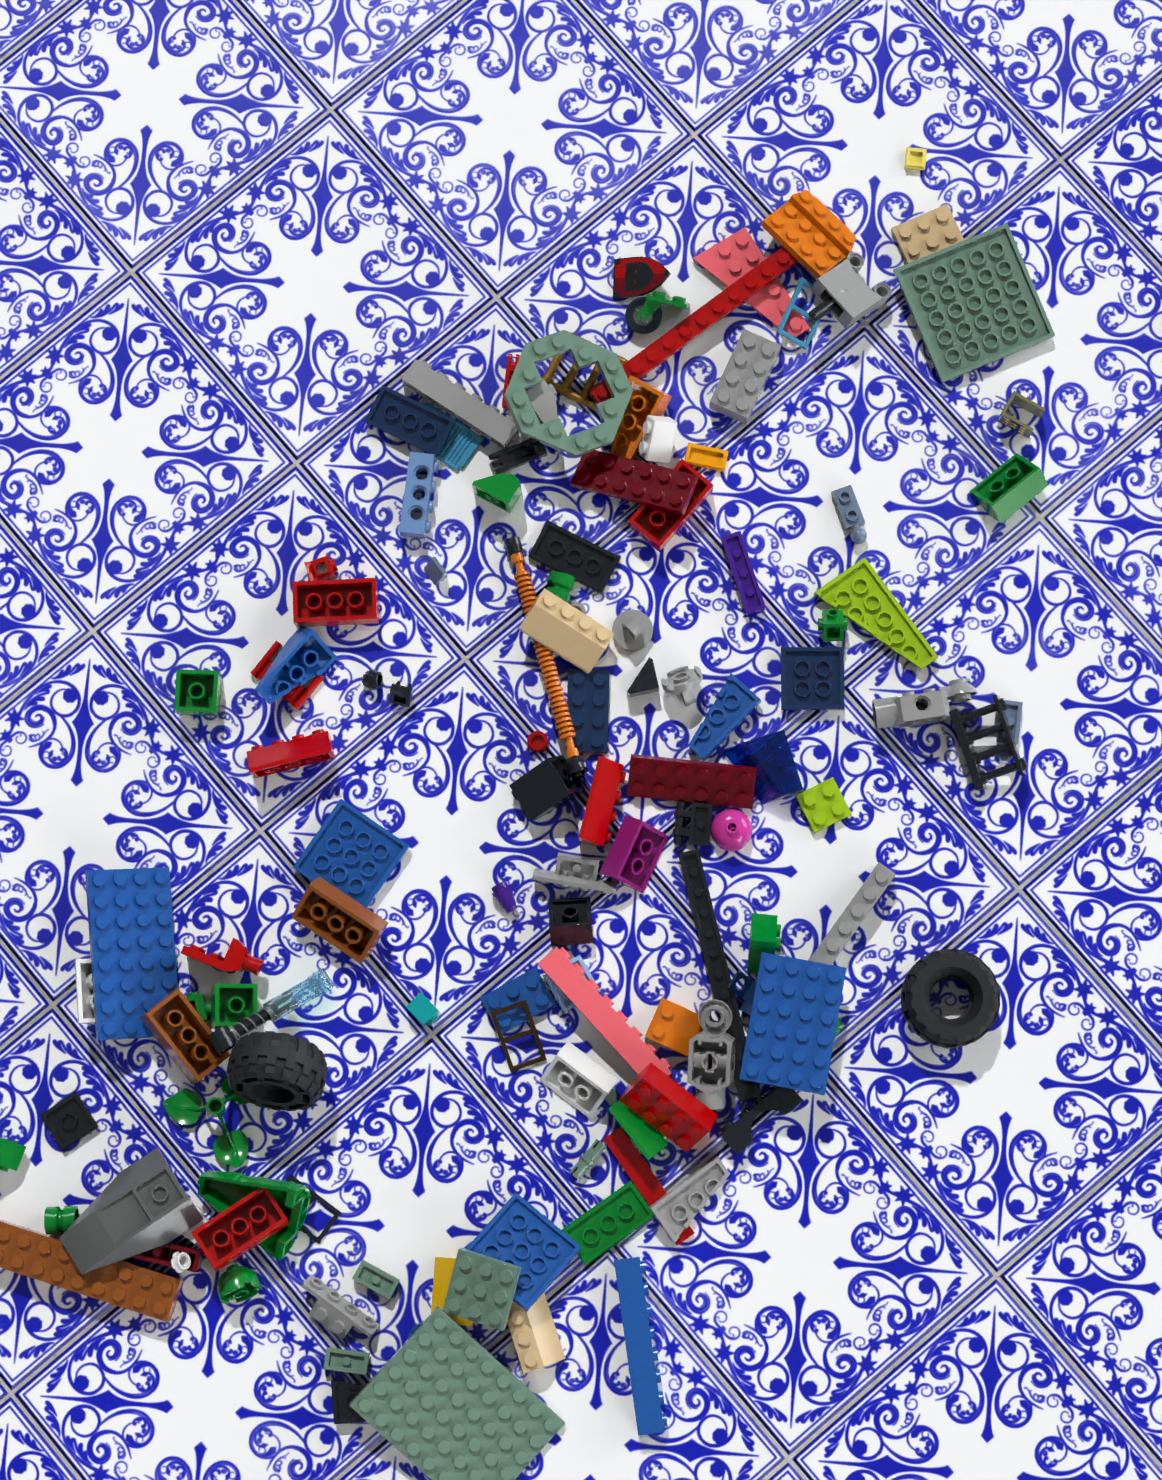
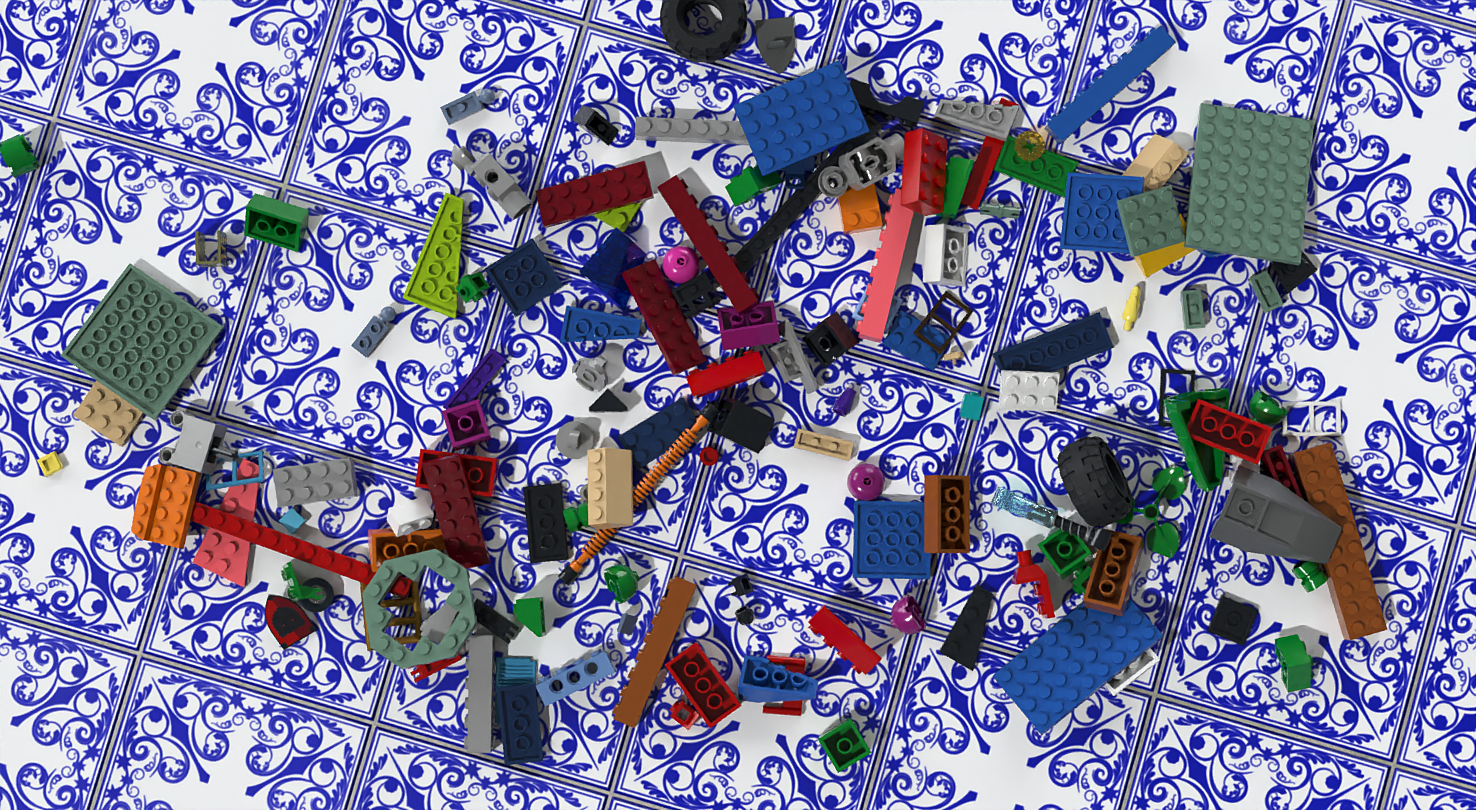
camera: 125 degrees left, 5 degrees up
white plate [171,1252,191,1273] -> none
light grey bracket [302,1275,380,1340] -> none
light orange tile [684,443,729,472] -> none
black fence [949,694,1028,791] -> none
none -> medium azure tile [279,507,307,534]
none -> magenta slope [442,399,492,451]
none -> dark red plate [535,161,654,228]
none -> black slope [572,105,619,146]
none -> green cylinder [604,564,639,604]
none -> dark orange brick [612,576,697,728]
none -> dark red brick [657,175,760,316]
none -> dark grey shield [755,17,795,75]
none -> tan plate [794,429,854,461]
none -> magenta cylinder [847,463,885,501]
none -> magenta cylinder [890,595,926,634]
none -> black wing [939,585,993,671]
none -> tan piece [944,351,964,365]
none -> dark blue plate [992,312,1114,376]
none -> white plate [998,370,1060,411]
none -> clear yellow gear [1014,131,1045,161]
none -> light yellow piece [1122,286,1141,331]
none -> white window [1282,401,1342,436]

